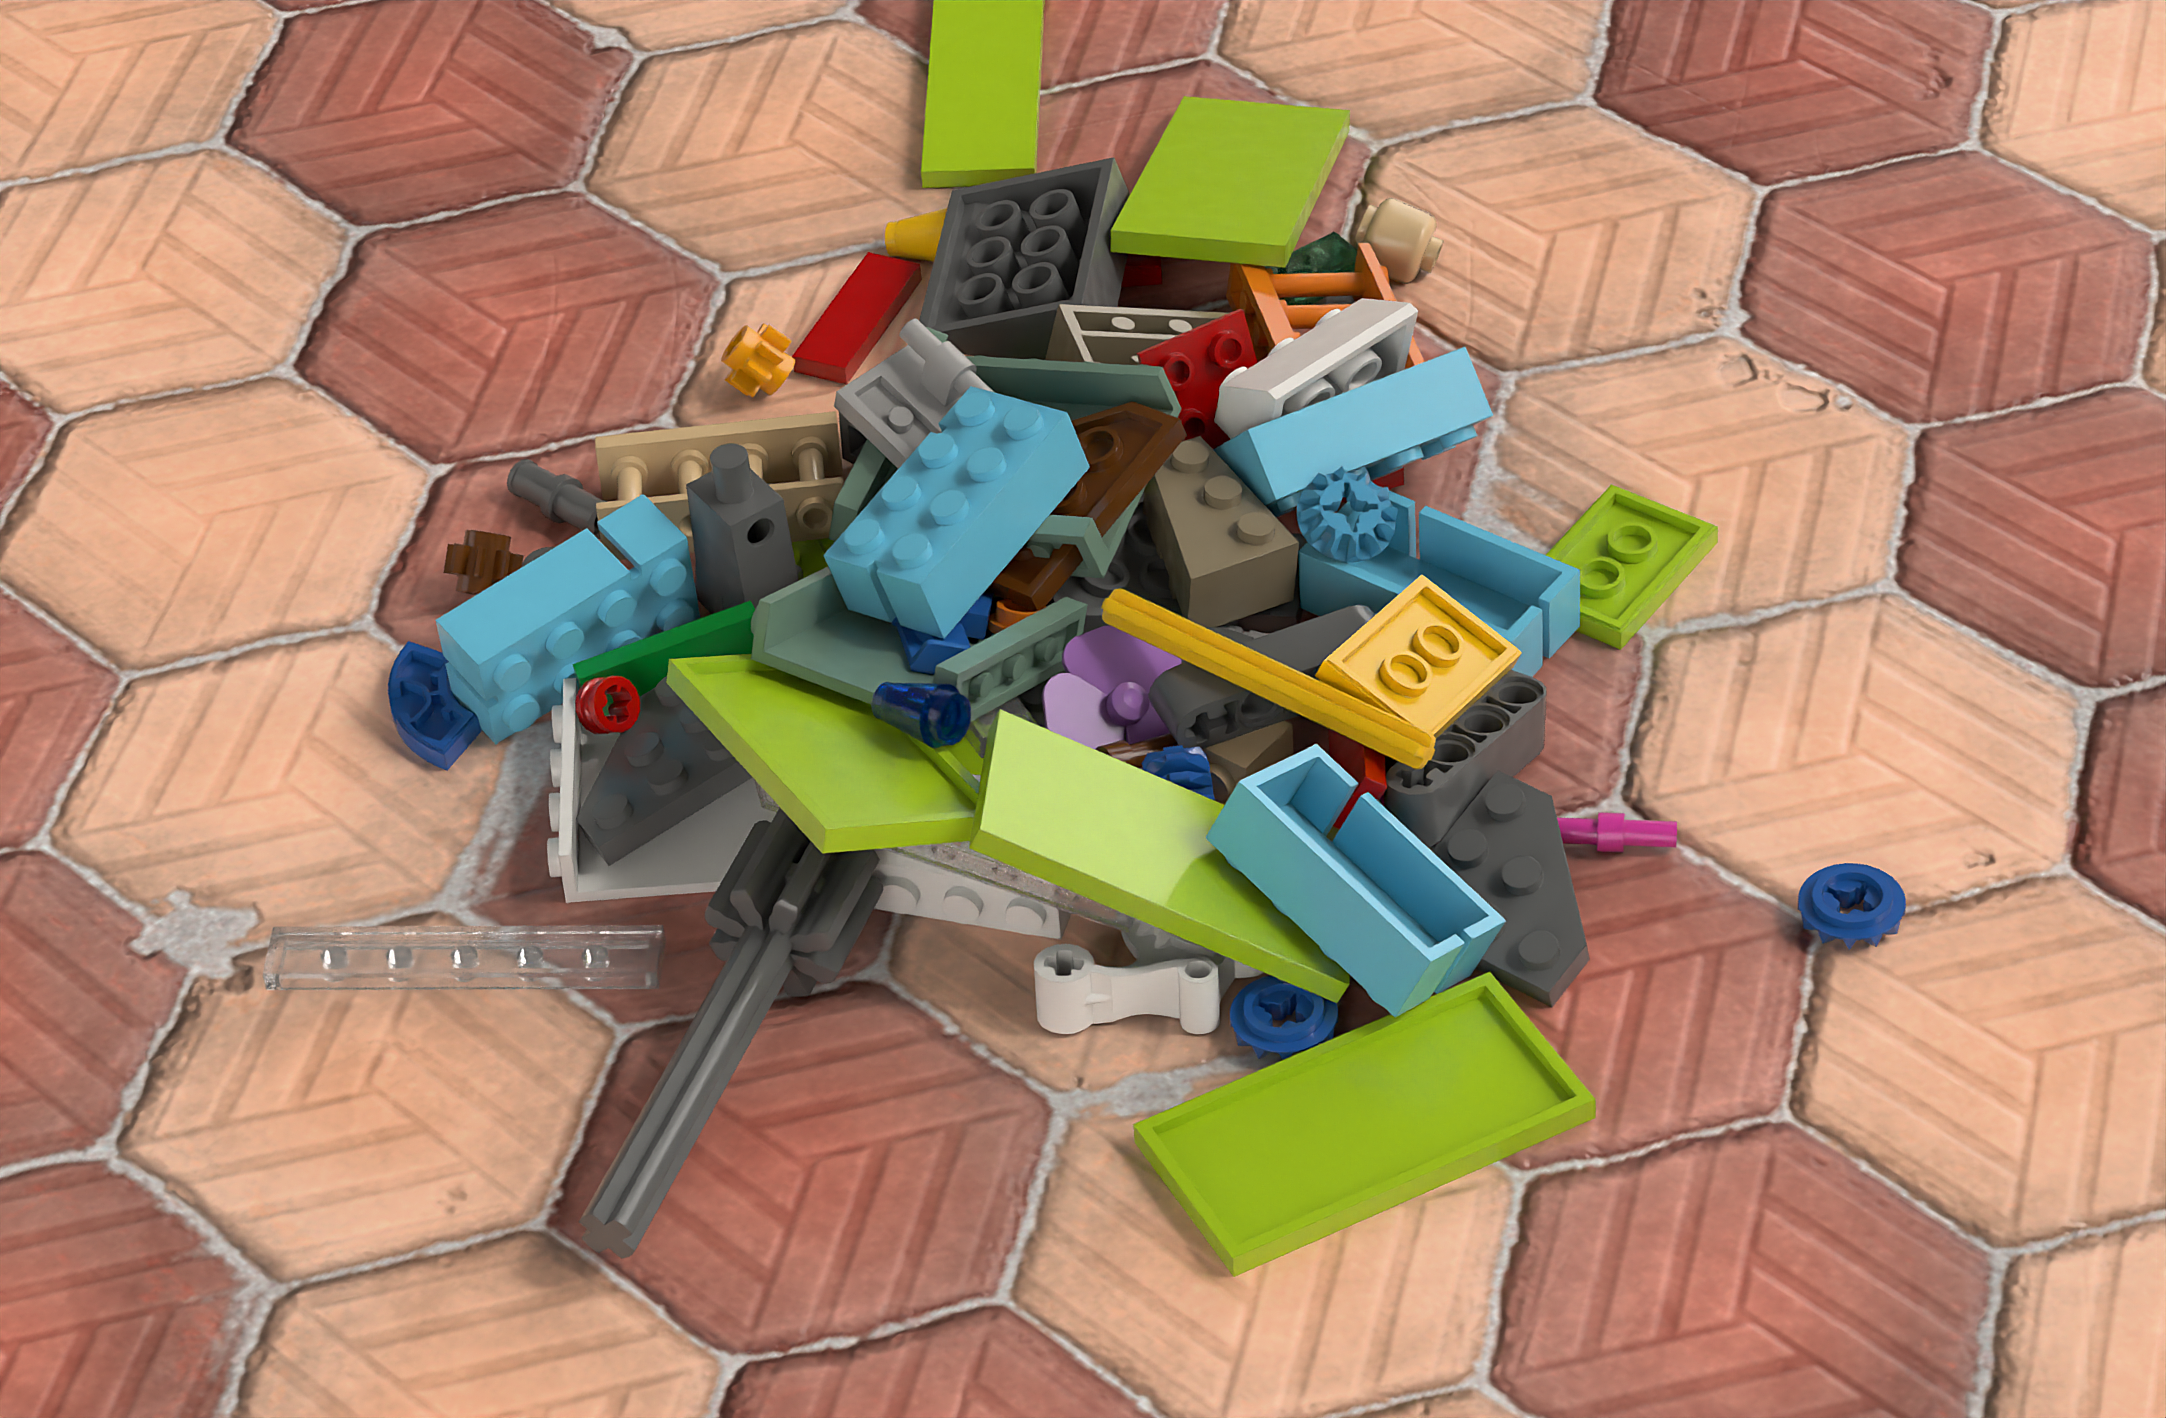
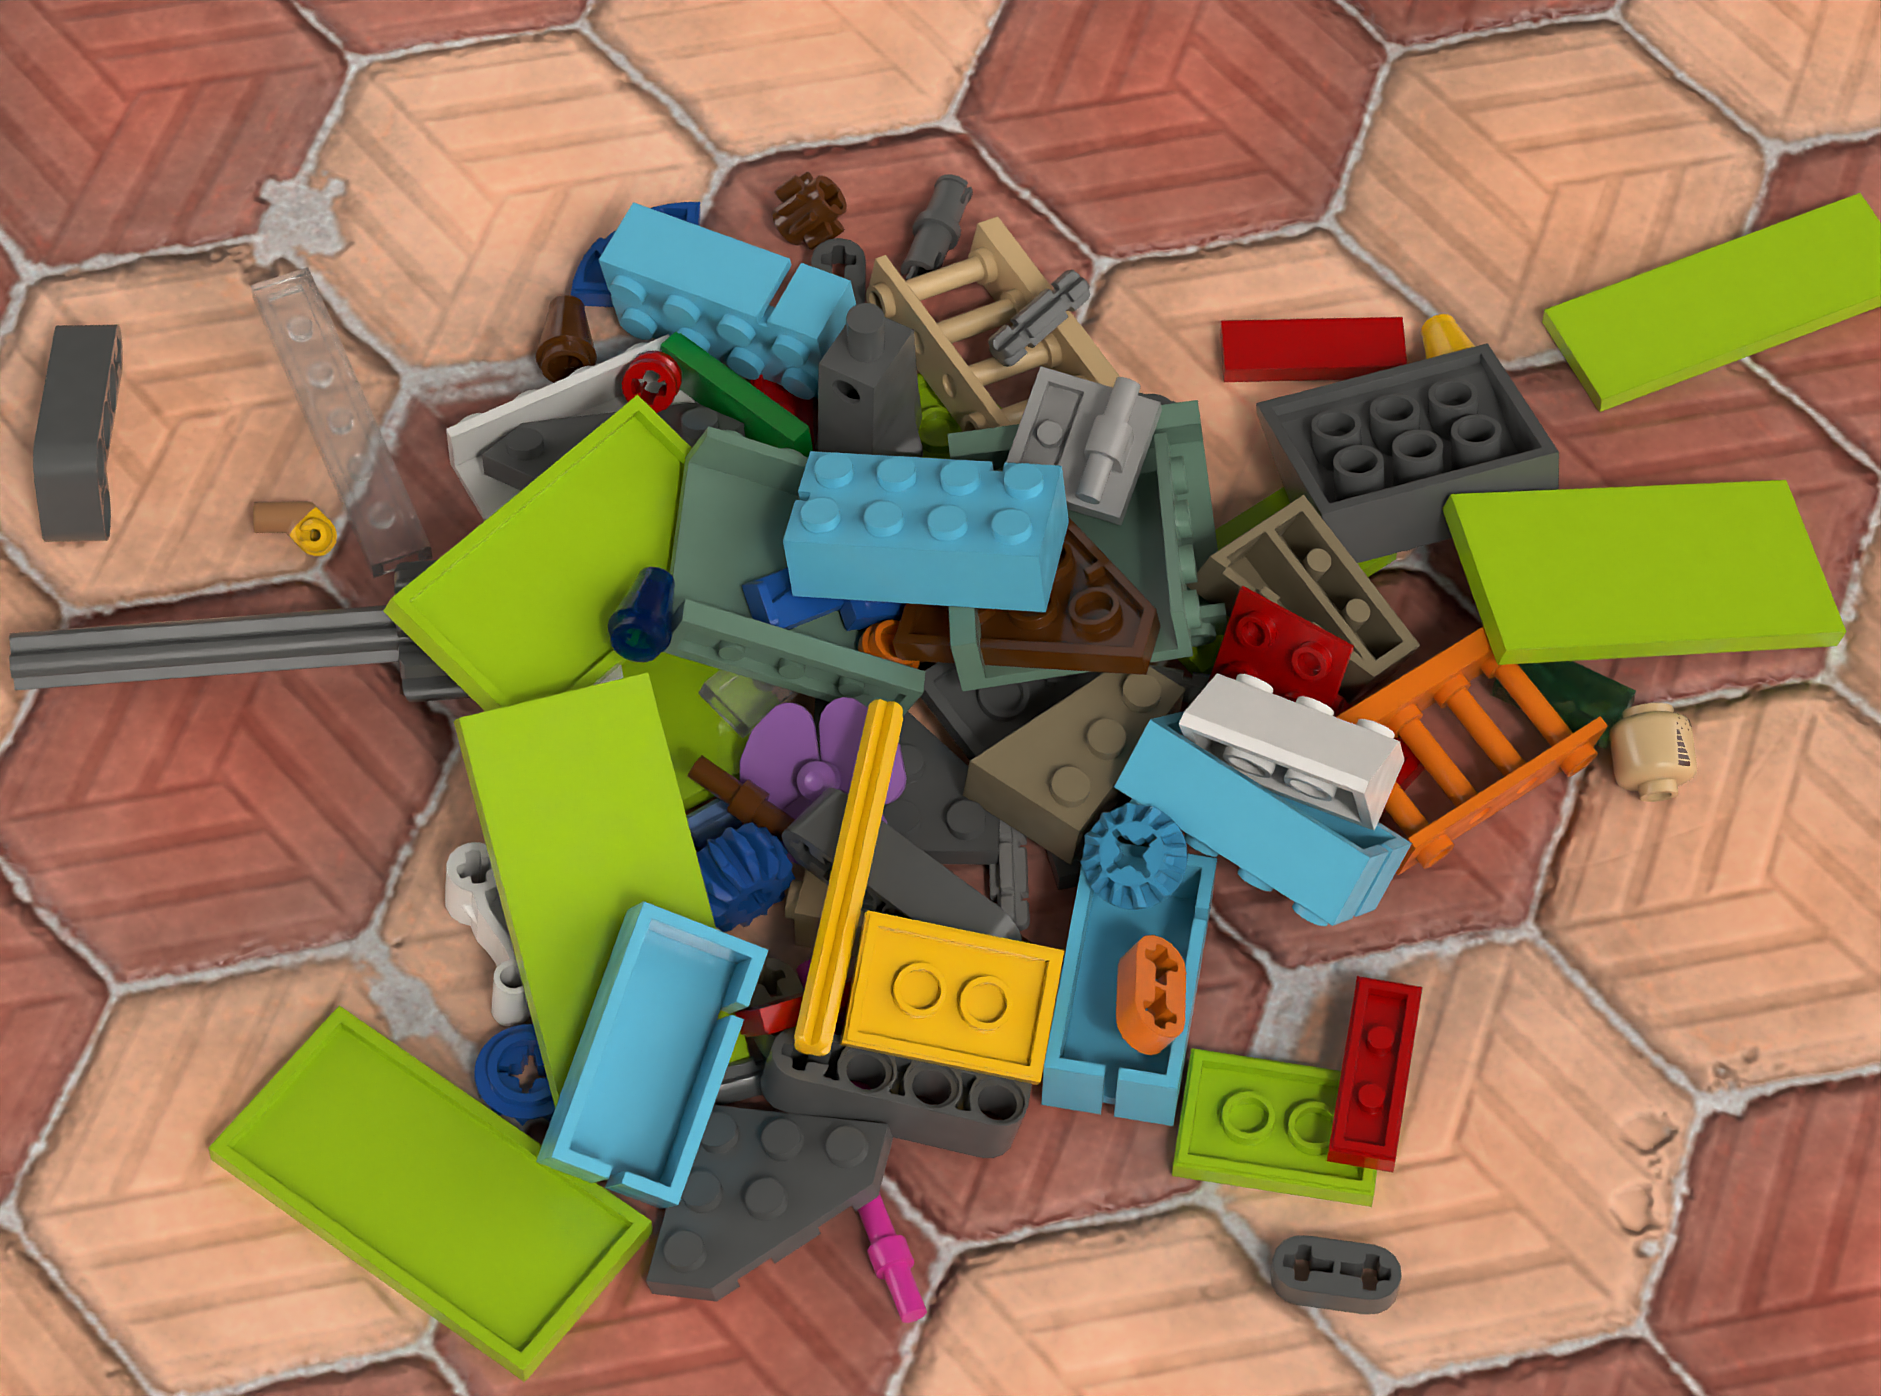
camera: 60 degrees right, 15 degrees up
light orange gear [721,323,795,398] -> none
none -> dark grey beam [33,325,123,542]
none -> arm [253,501,337,556]
none -> reddish brown cone [536,295,597,383]
none -> dark grey axle [988,270,1091,367]
none -> orange beam [1116,935,1186,1055]
none -> dark grey beam [1270,1235,1402,1315]
none -> red tile [1327,976,1423,1173]

